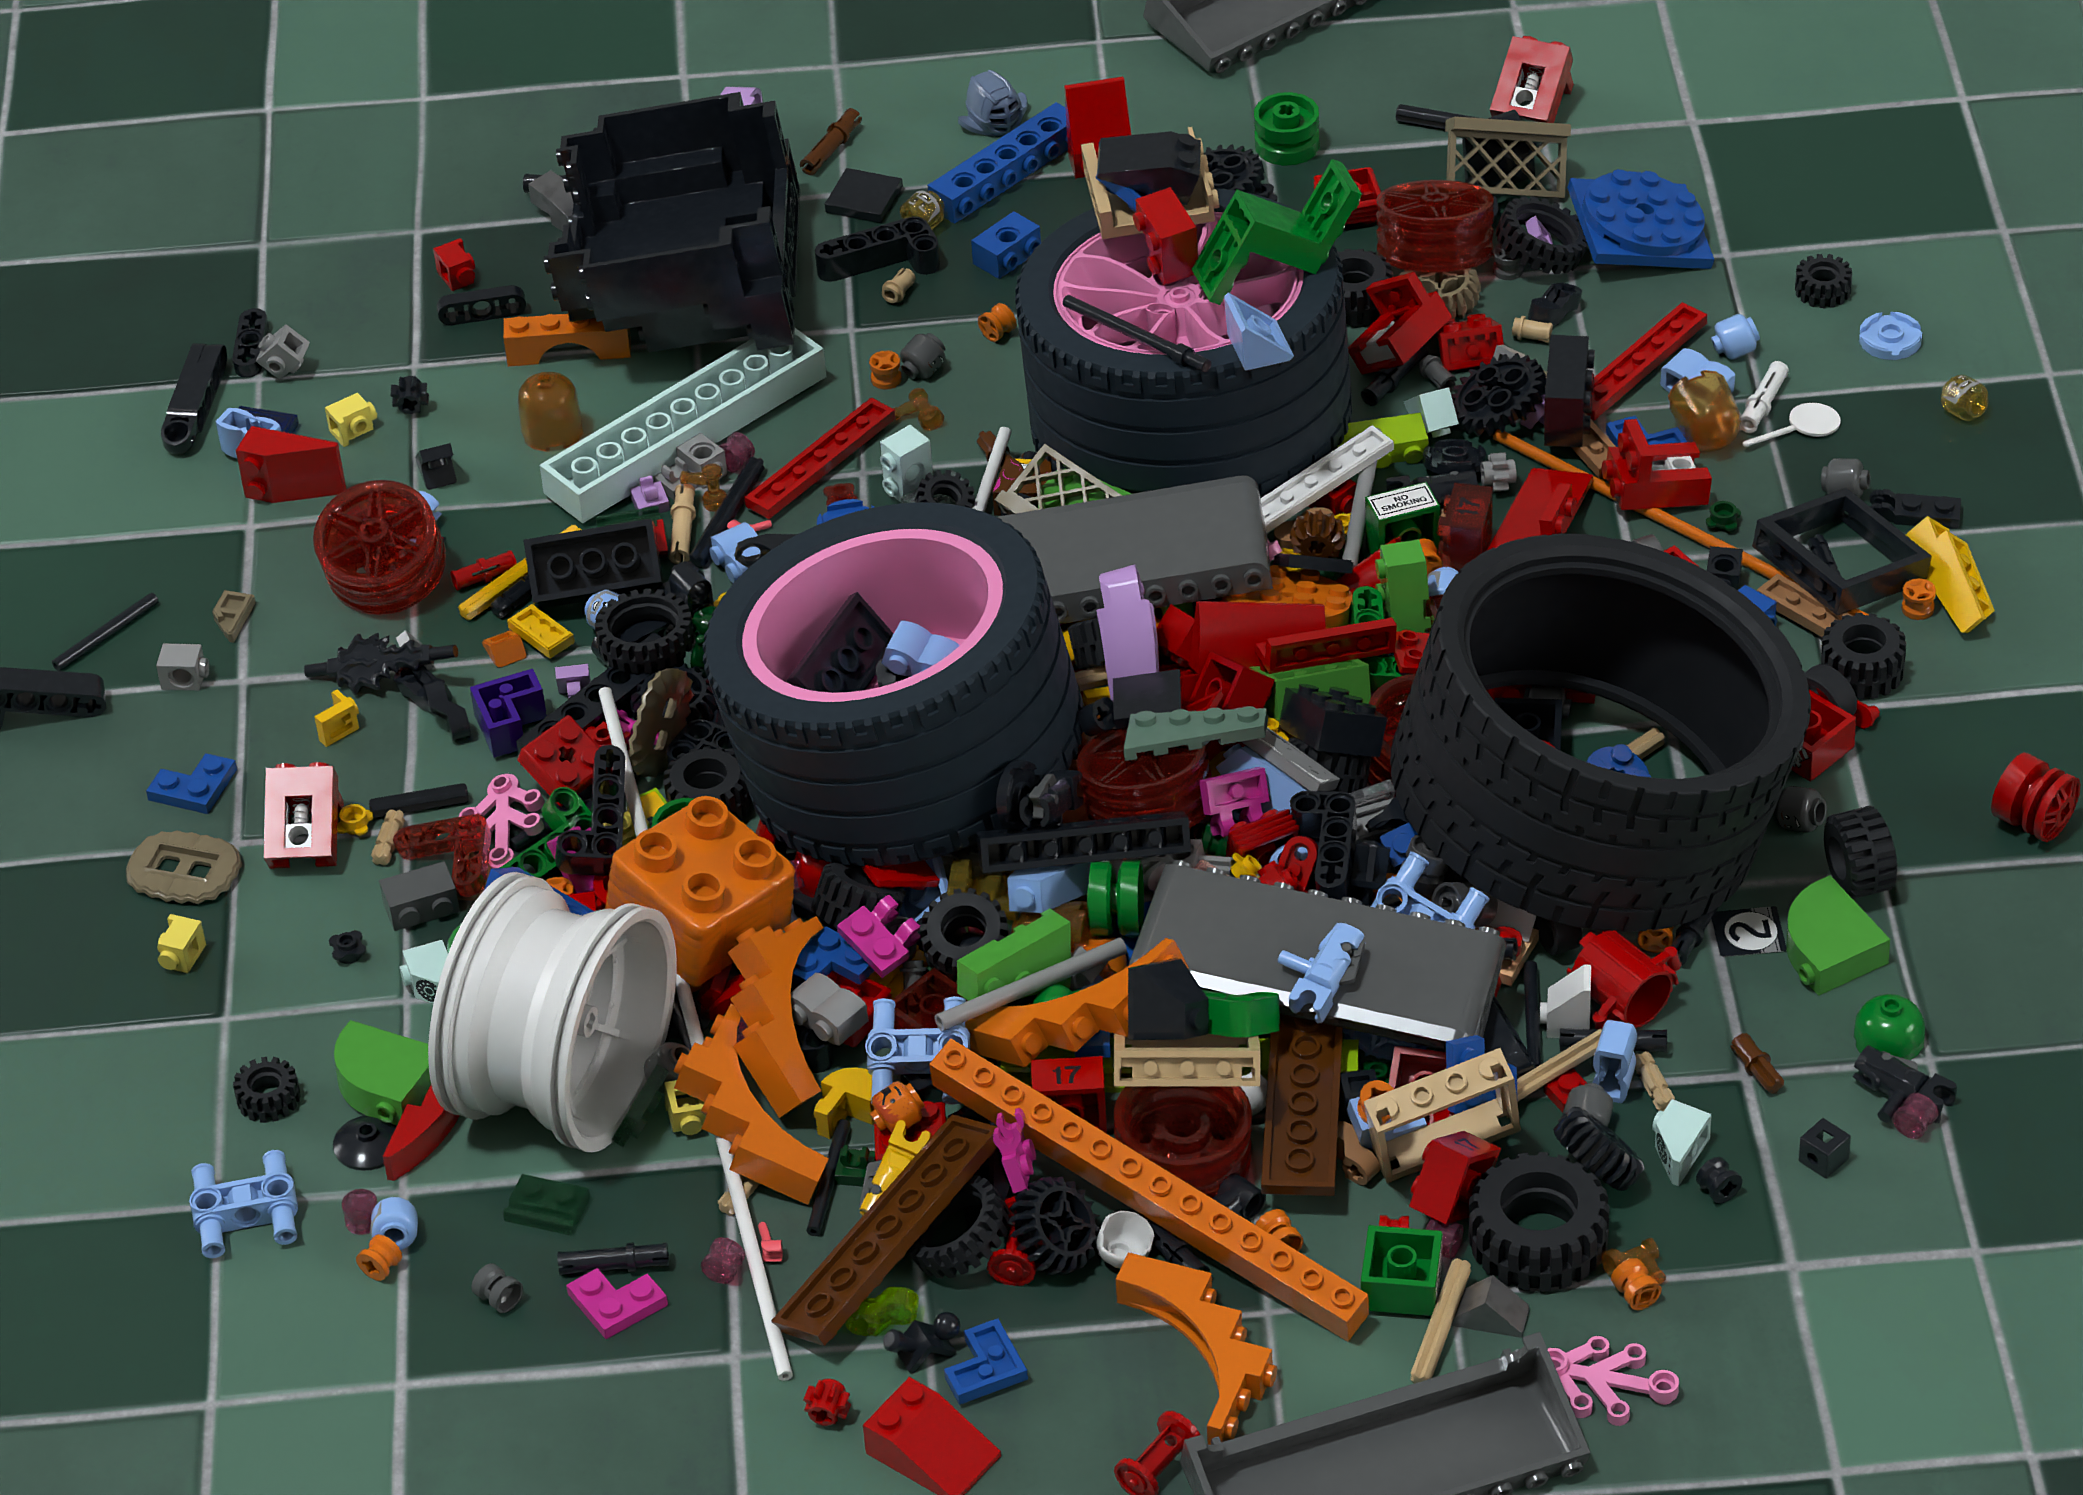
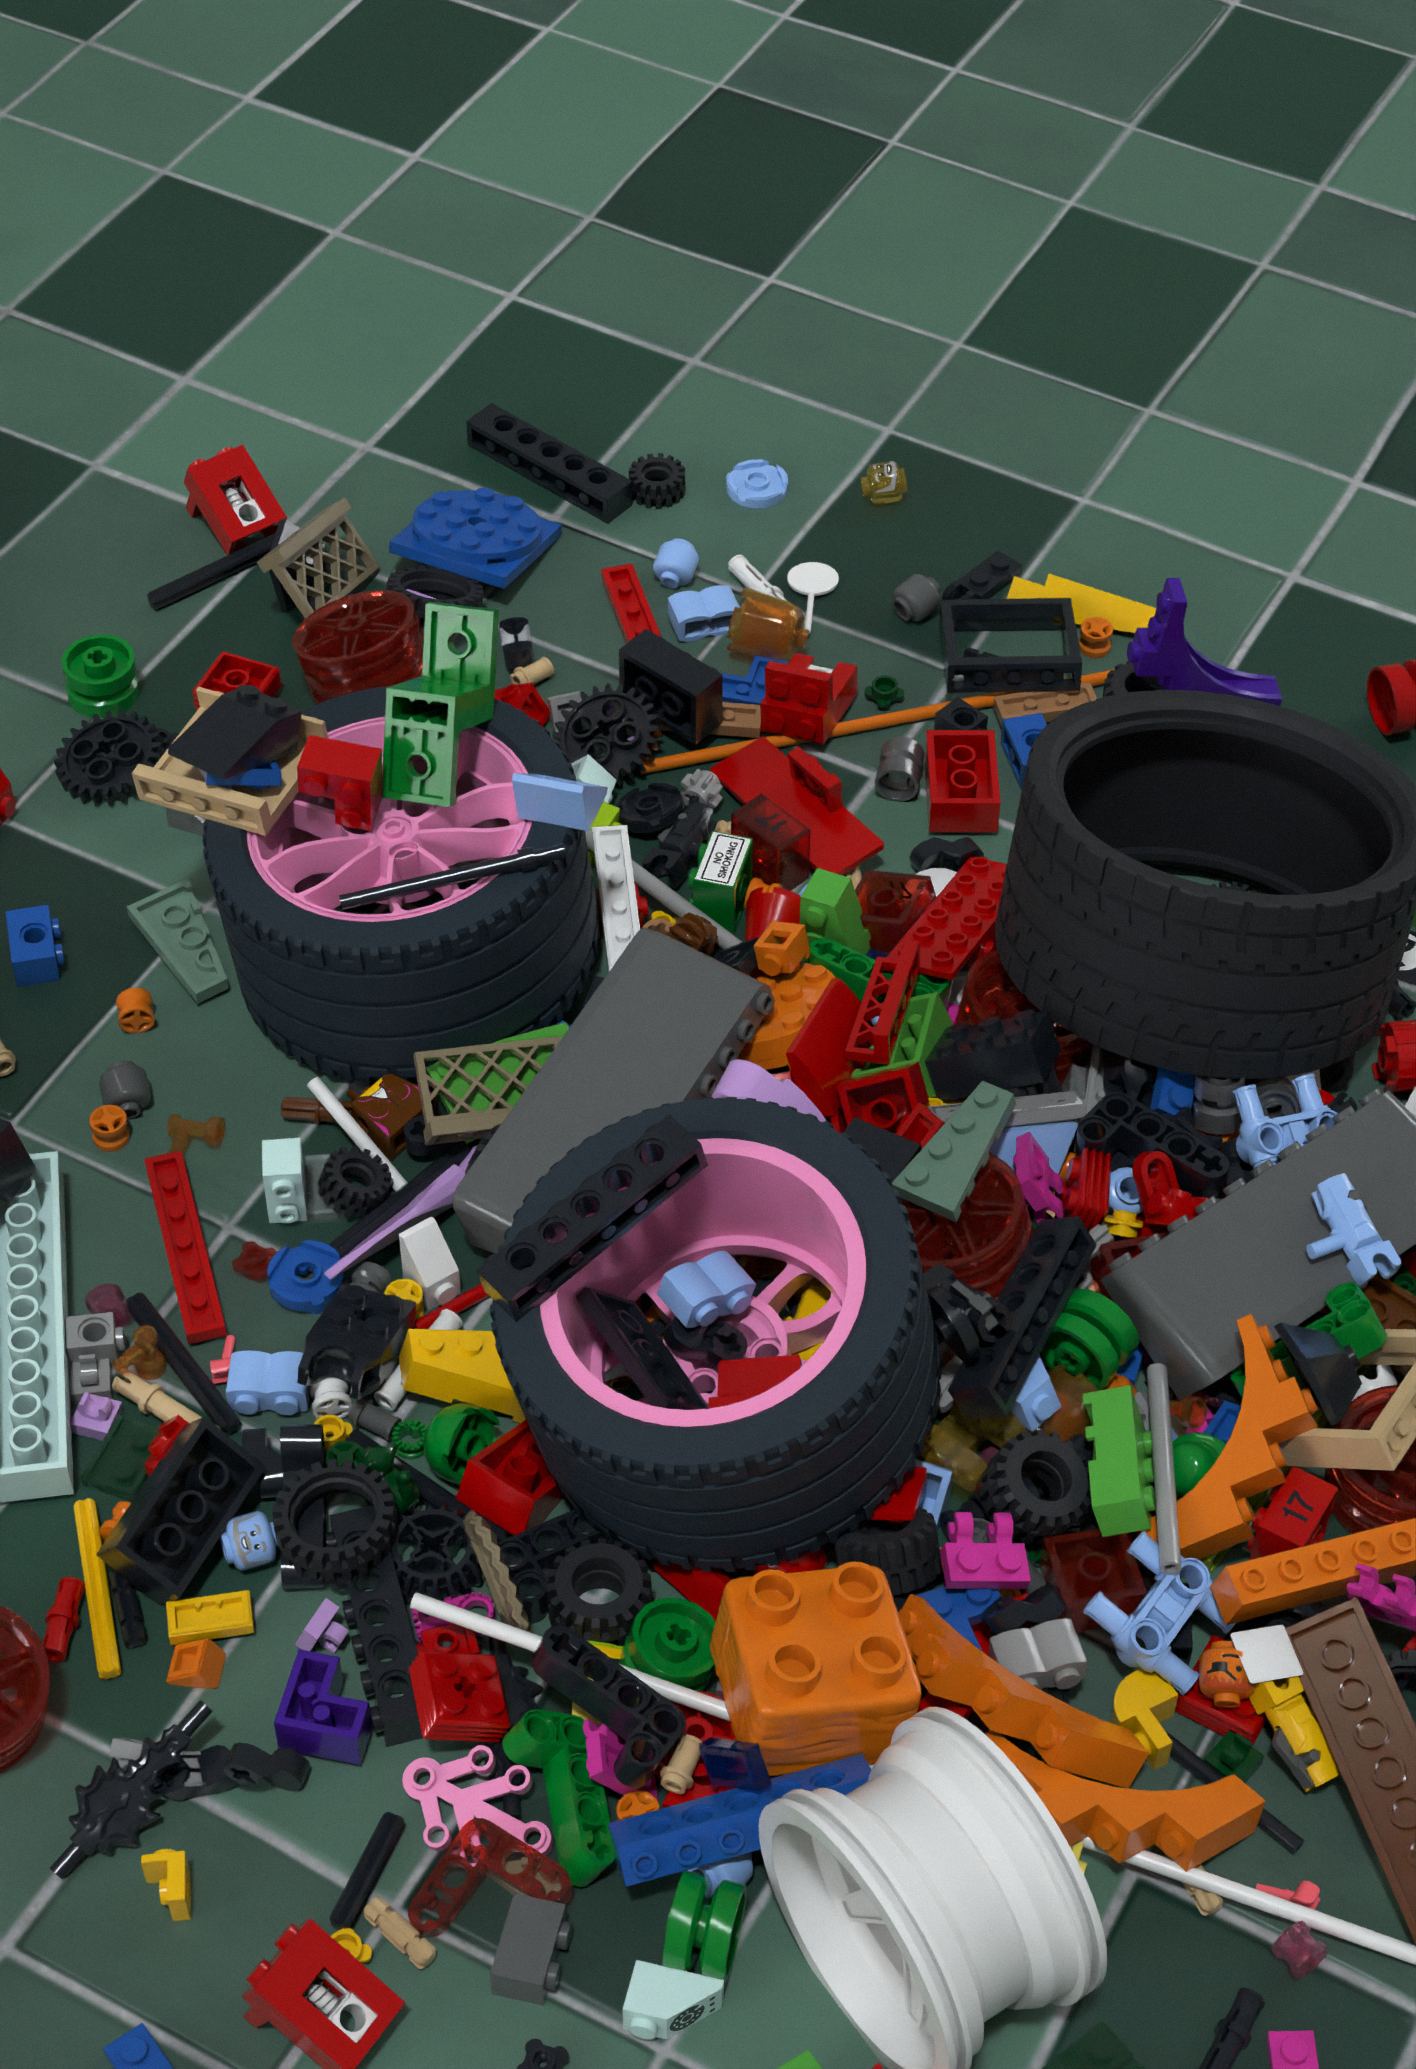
camera: 60 degrees left, 5 degrees up
none -> black brick [466,403,633,524]
none -> black brick [476,1114,708,1322]
none -> tan pin [660,1734,705,1794]
none -> clear blue tile [699,1737,772,1791]
none -> orange brick [754,921,810,976]
none -> black piece [981,1584,1067,1636]
none -> dark purple arch [1127,578,1282,707]
none -> white sticker [1230,1625,1303,1684]

